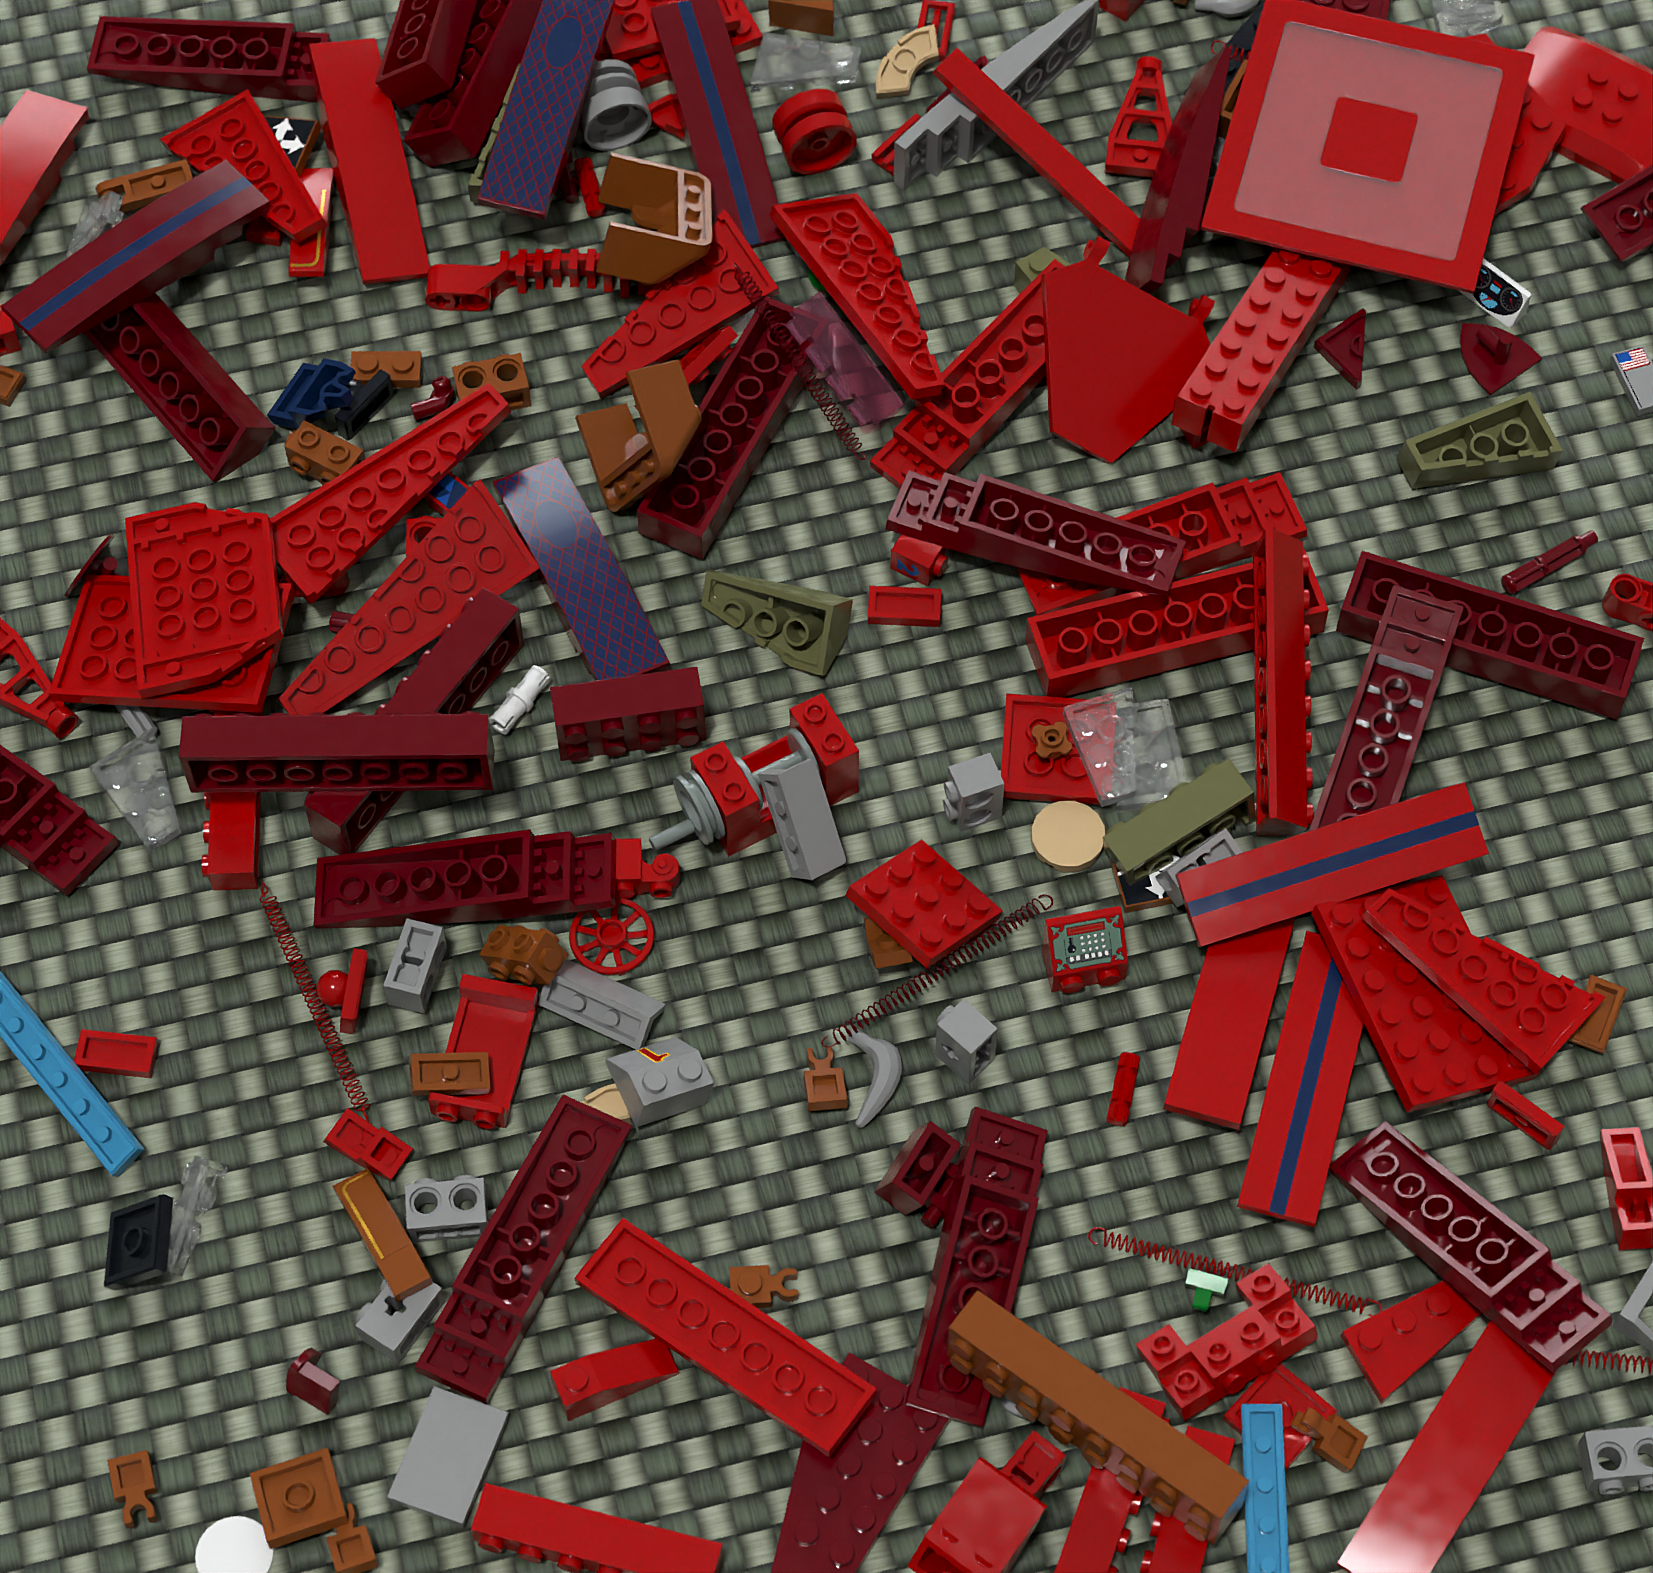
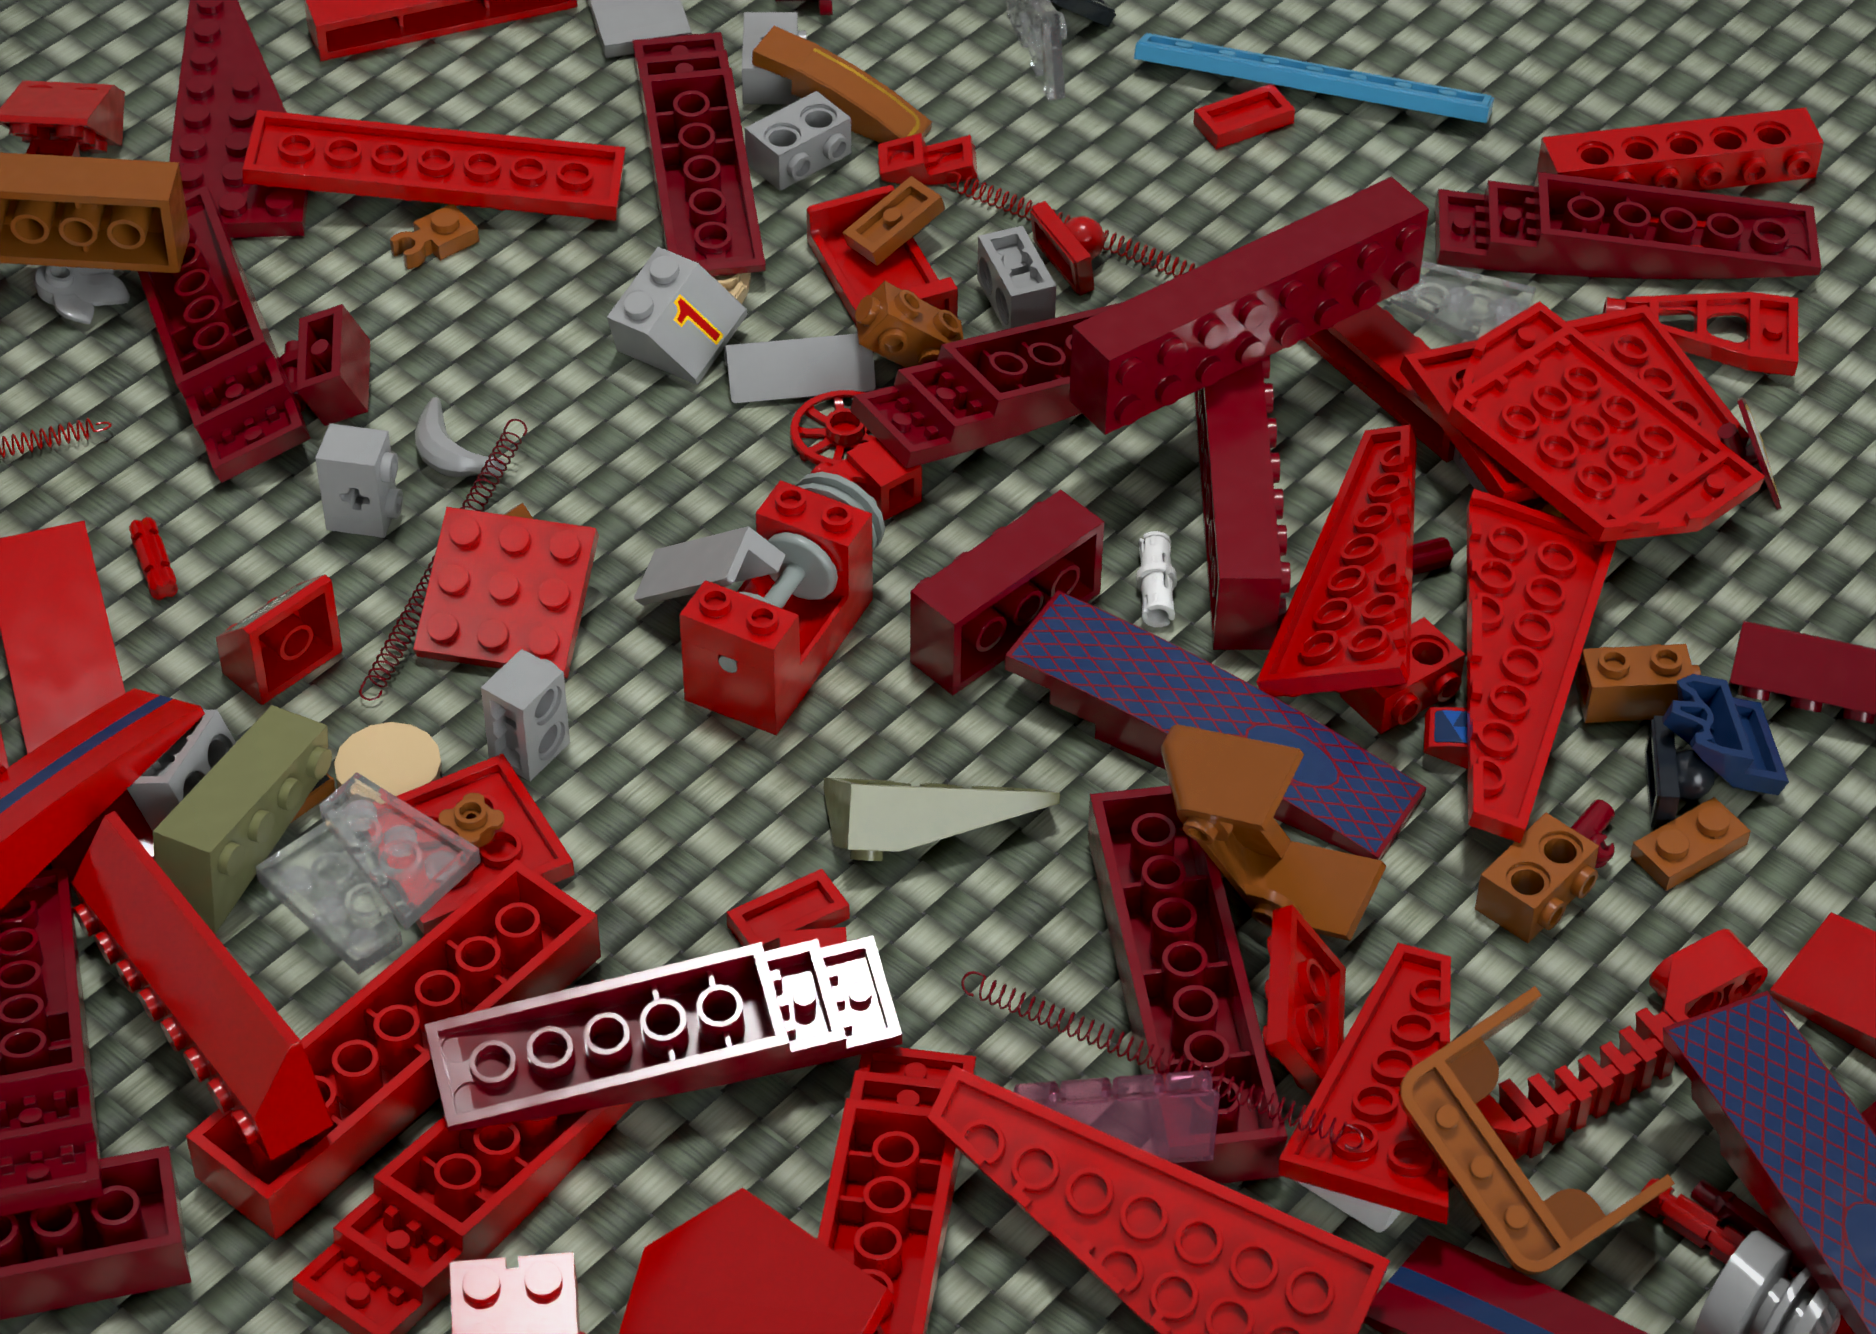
camera: 145 degrees right, 15 degrees down
red slope [550,1339,679,1422] -> none
dark orange plate [803,1047,847,1111] -> none

